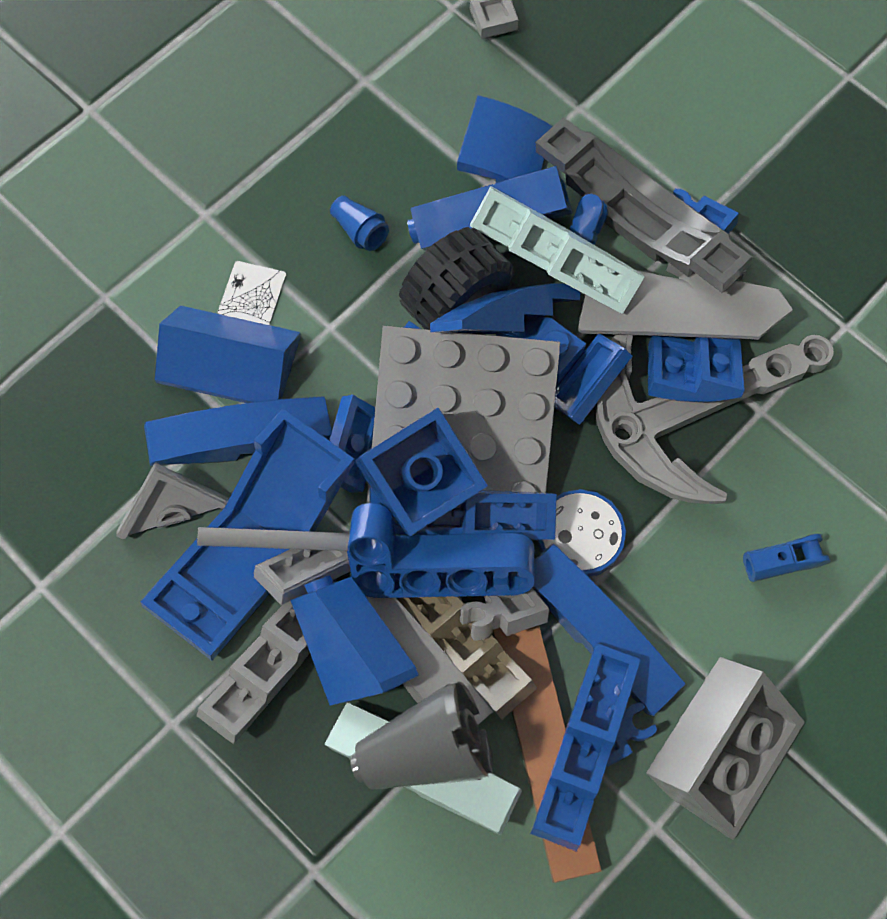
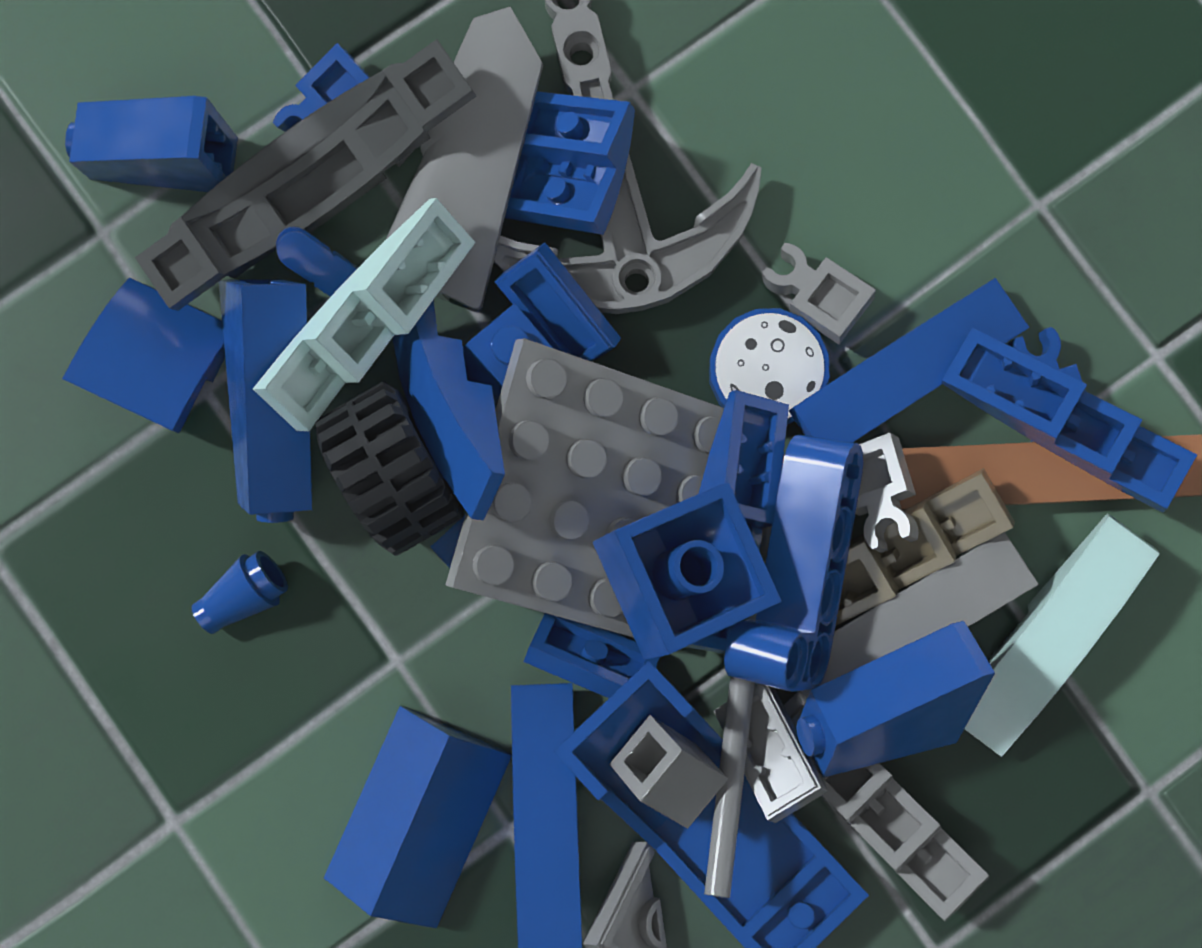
camera: 80 degrees left, 15 degrees up
white sticker [218,261,286,325] -> none
dark grey cone [350,682,493,790] -> none
light grey slope [646,657,805,840] -> none
blue bar [743,534,831,582] -> none
none -> blue slope [65,96,238,192]
none -> light grey brick [609,715,728,829]
none -> light grey plate [762,243,876,344]

